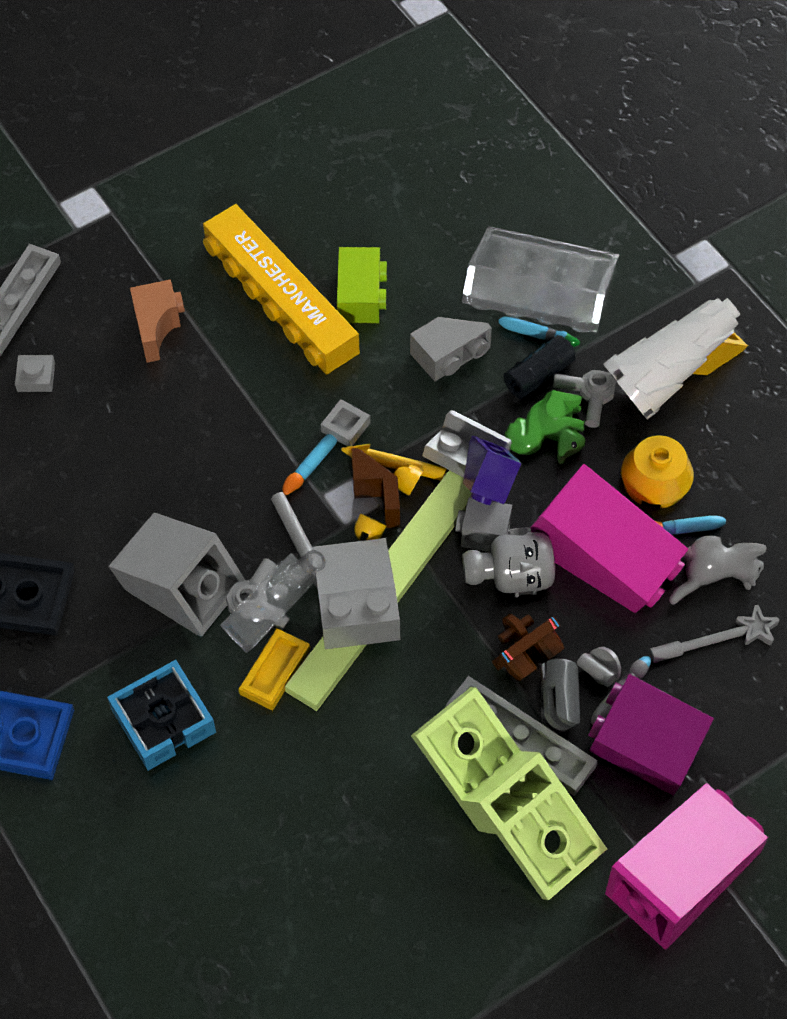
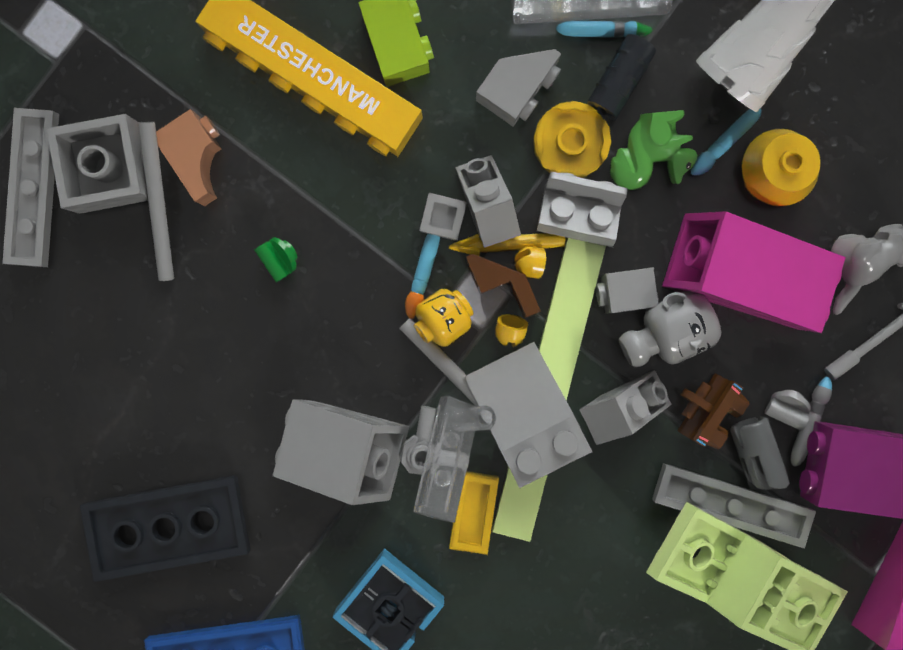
camera: 20 degrees left, 30 degrees up
light grey plate [15,355,55,392] -> none
dark purple slope [463,435,522,505] -> none
light grey piece [553,370,616,428] -> none
medium azure piece [655,516,726,535] -> none
none -> light grey brick [46,114,148,214]
none -> light grey bar [138,122,174,281]
none -> green plate [254,237,297,282]
none -> yellow head [414,289,474,347]
none -> light grey slope [455,155,521,248]
none -> yellow tile [533,101,611,178]
none -> light grey slope [580,370,672,445]
none -> medium azure piece [691,108,762,175]

